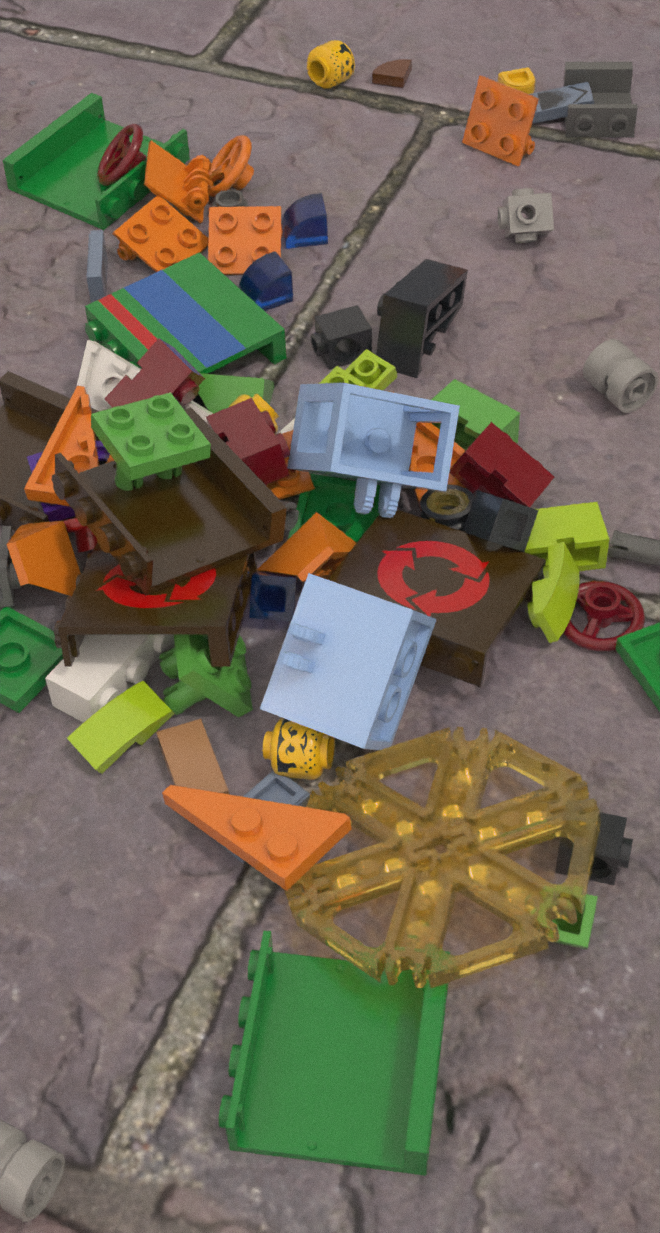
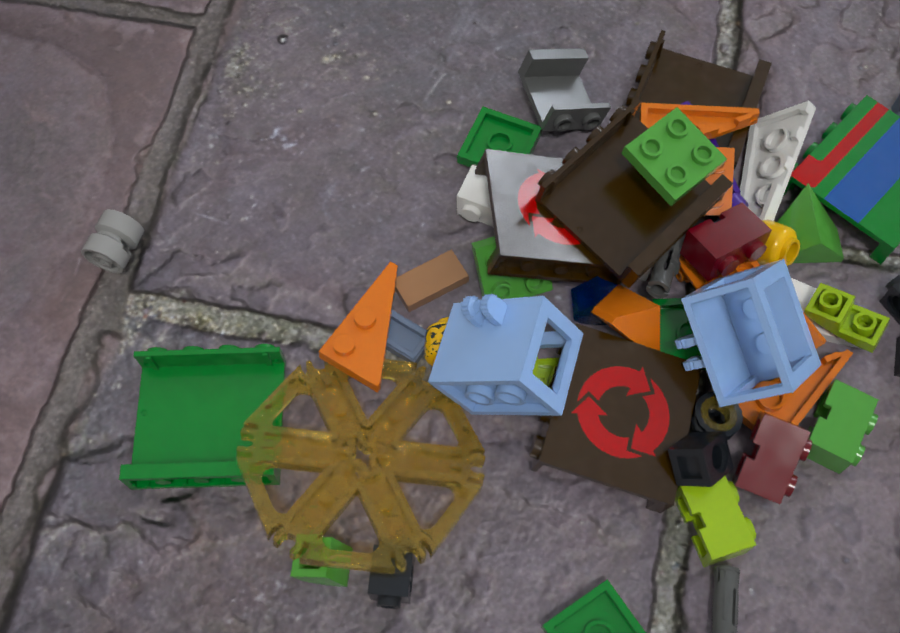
camera: 80 degrees right, 15 degrees up
orange slope [6,521,81,596] -> none
lime slope [67,680,175,774] -> none
dark red brick [104,338,205,408] -> none
lime slope [528,542,579,643] -> none
dark red piece [563,581,645,651] -> none

